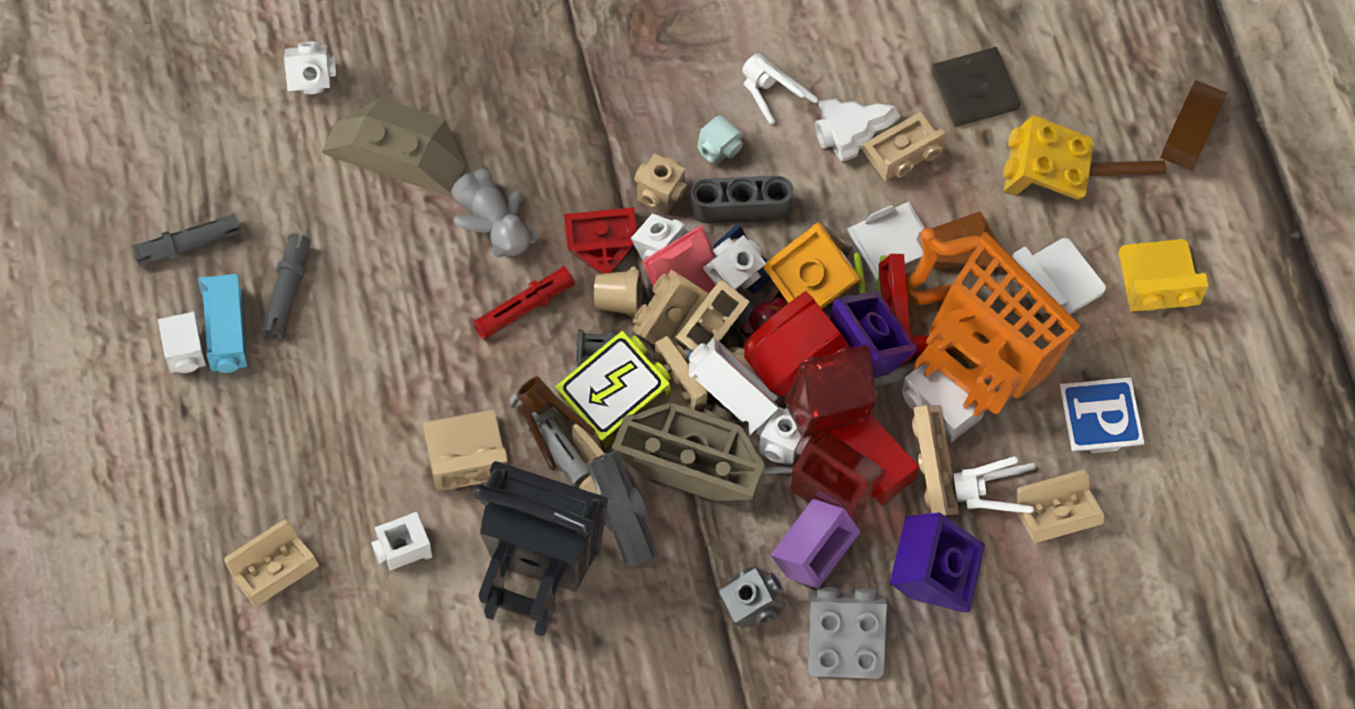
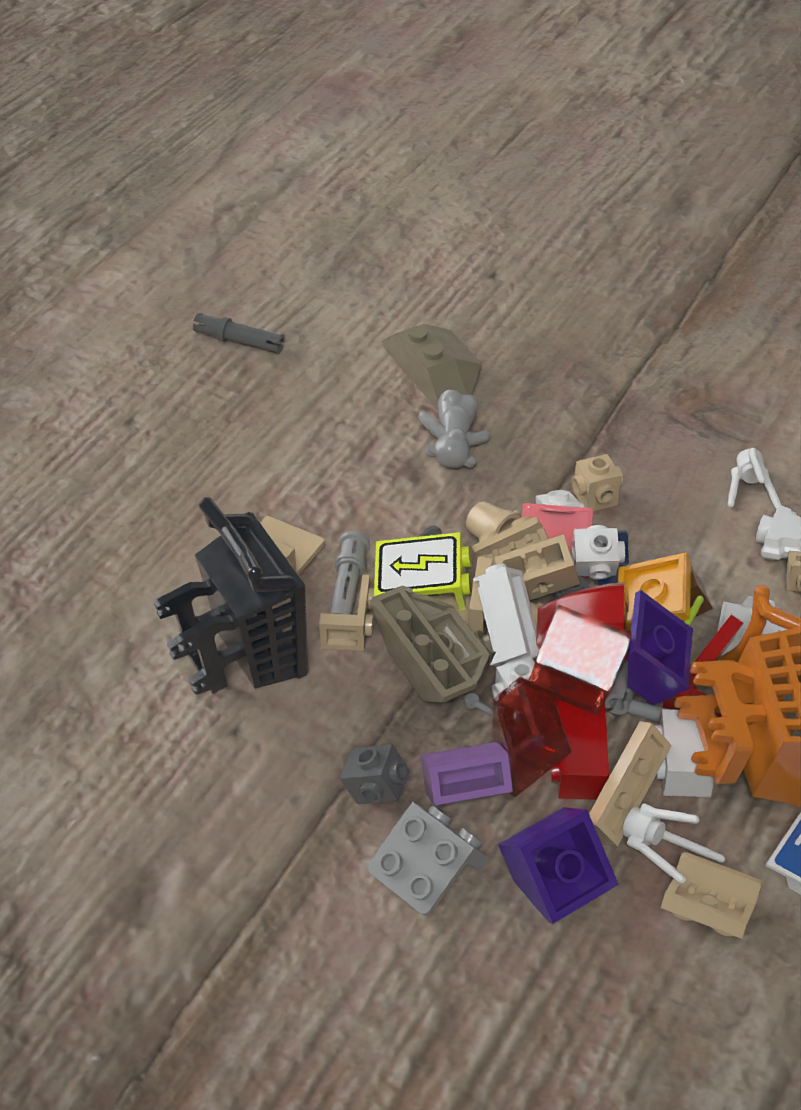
camera: 45 degrees right, 20 degrees down
white brick [158,312,206,373] -> none
medium azure window [197,274,248,373] -> none
tan bracket [224,519,319,607] -> none
dark grey pin [260,233,311,340] -> none
white brick [284,41,336,94] -> none
white brick [371,512,432,571] -> none
red pin [472,266,575,341] -> none
reddish brown plant [516,376,595,470] -> none
red slope [564,207,637,274] -> none
dark grey piece [586,451,658,567] -> none
dark grey beam [690,176,794,223] -> none
light aqua plate [697,115,743,165] -> none

